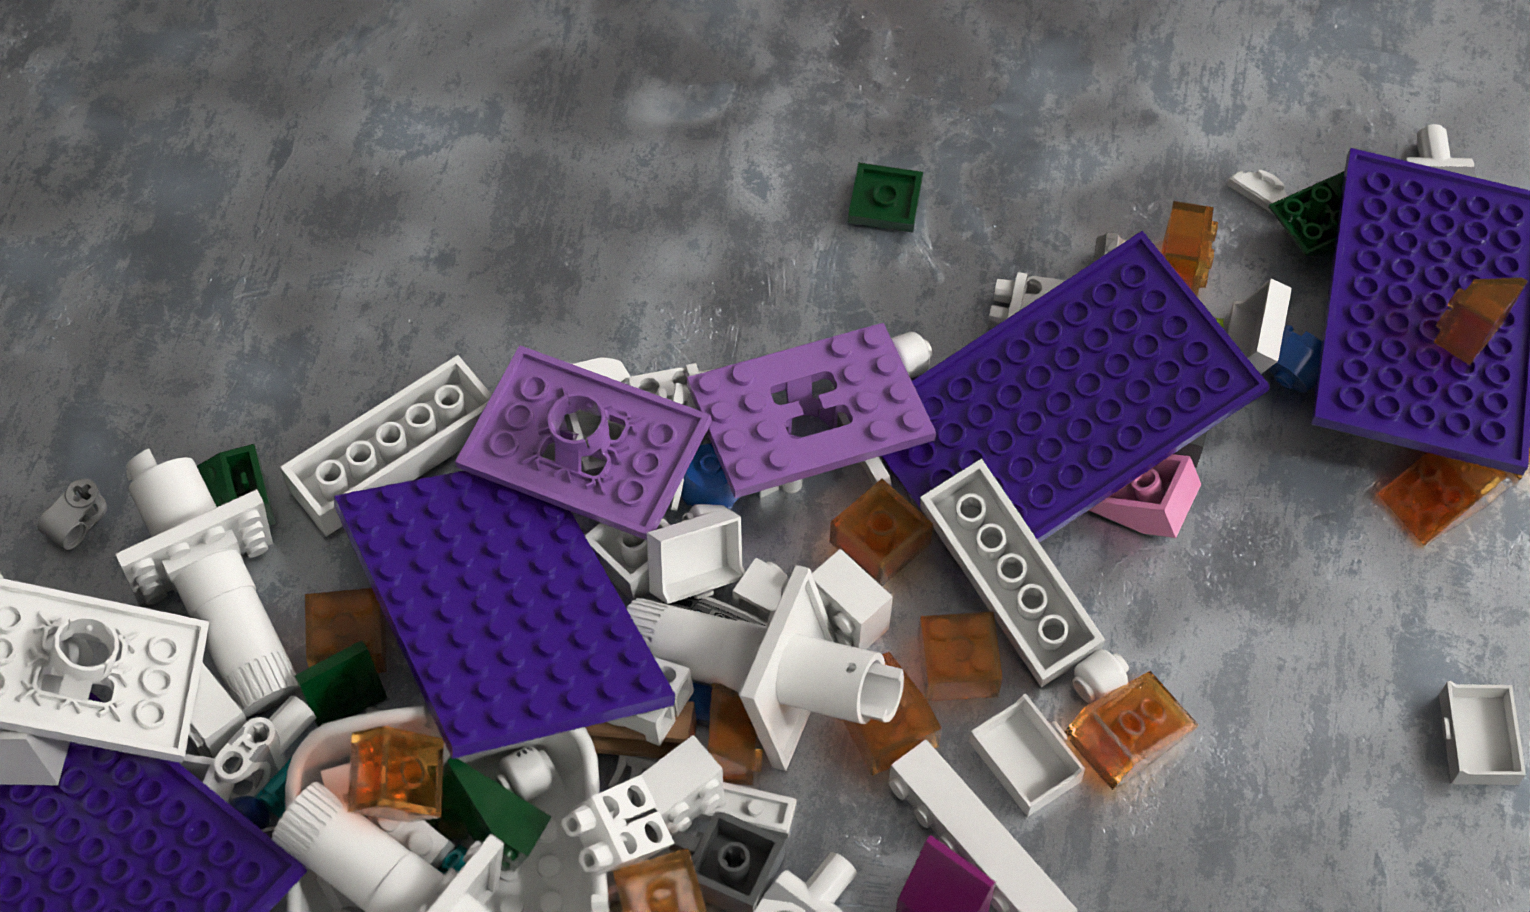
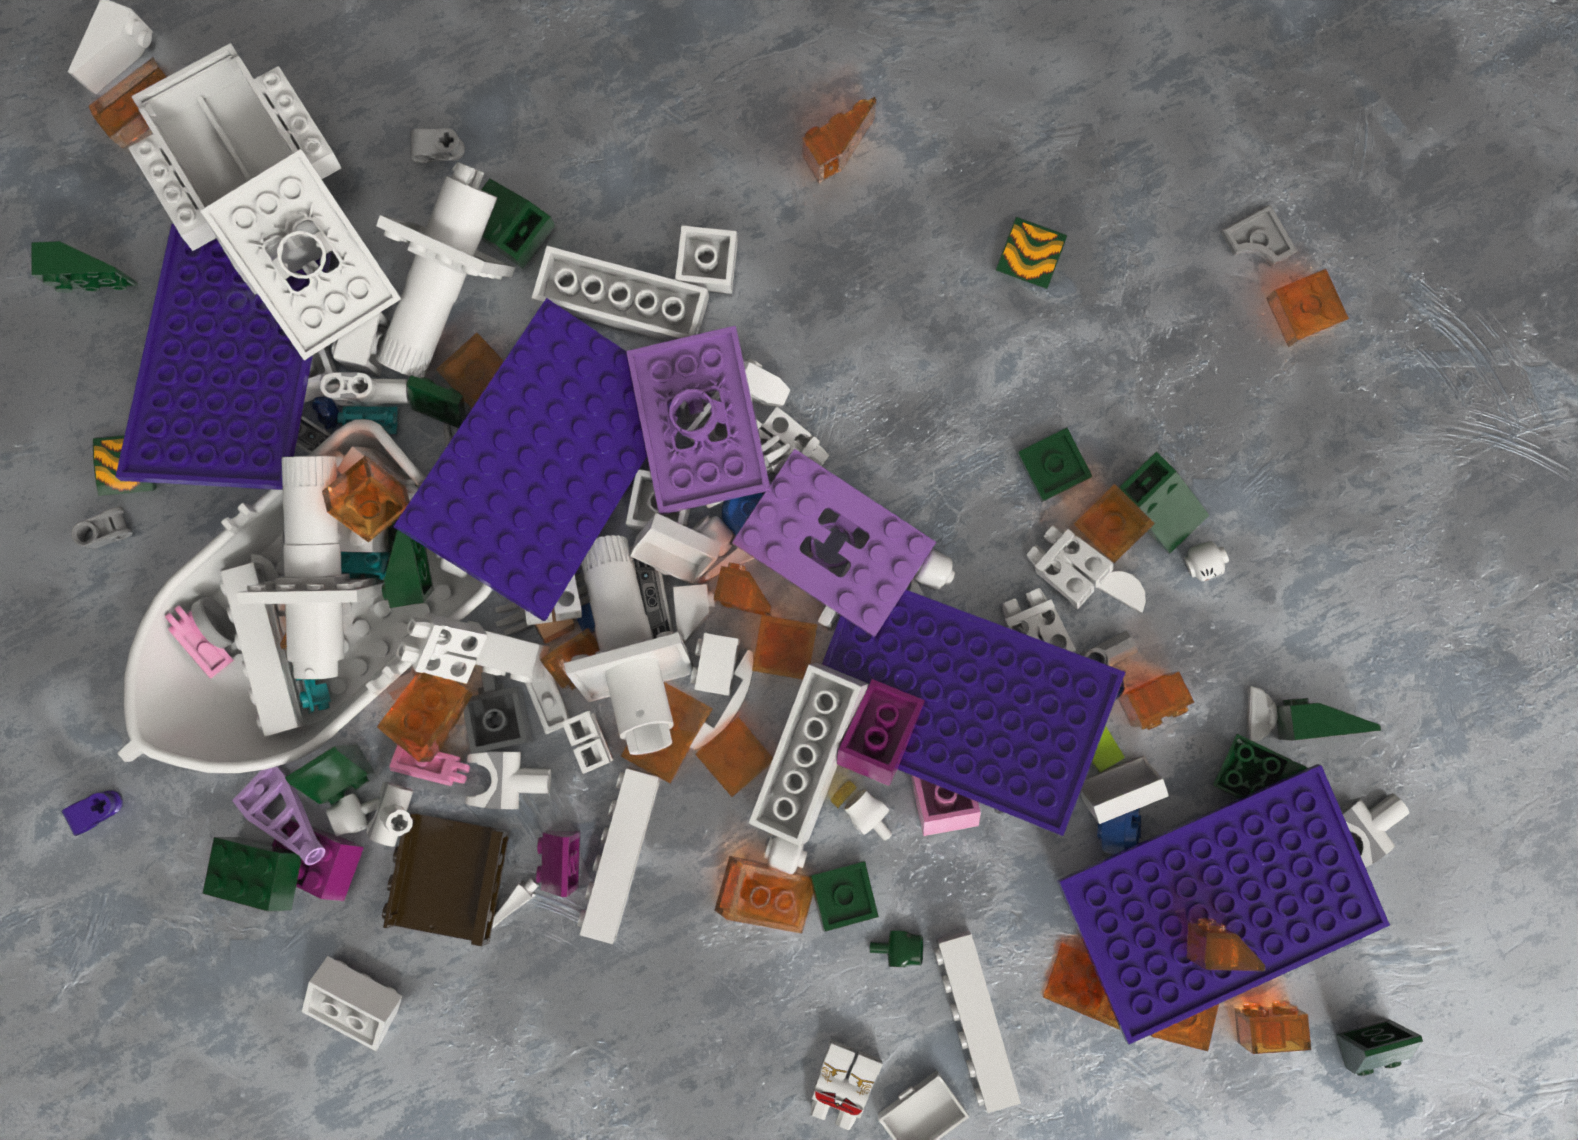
camera: 60 degrees right, 25 degrees up
white container [969,694,1085,817] -> none
none -> white hips [562,711,614,774]
none -> white brick [675,225,738,294]
none -> white slope [690,650,754,750]
none -> piece [697,547,755,585]
none -> clear orange slope [713,562,773,617]
none -> clear orange slope [802,97,877,184]
none -> dark green plate [809,861,879,932]
none -> white hips [810,1039,883,1130]
none -> clear yellow tile [830,780,857,808]
none -> magenta slope [837,679,925,786]
none -> white piece [844,789,892,841]
none -> dark green piece [870,930,924,968]
none -> white brick [934,930,1021,1113]
none -> slope [996,217,1067,289]
none -> white hips [1027,525,1113,610]
none -> clear orange slope [1073,484,1155,563]
none -> white tile [1098,571,1146,613]
none -> dark green slope [1111,451,1209,554]
none -> white head [1184,541,1229,581]
none -> dark green slope [1276,698,1381,740]

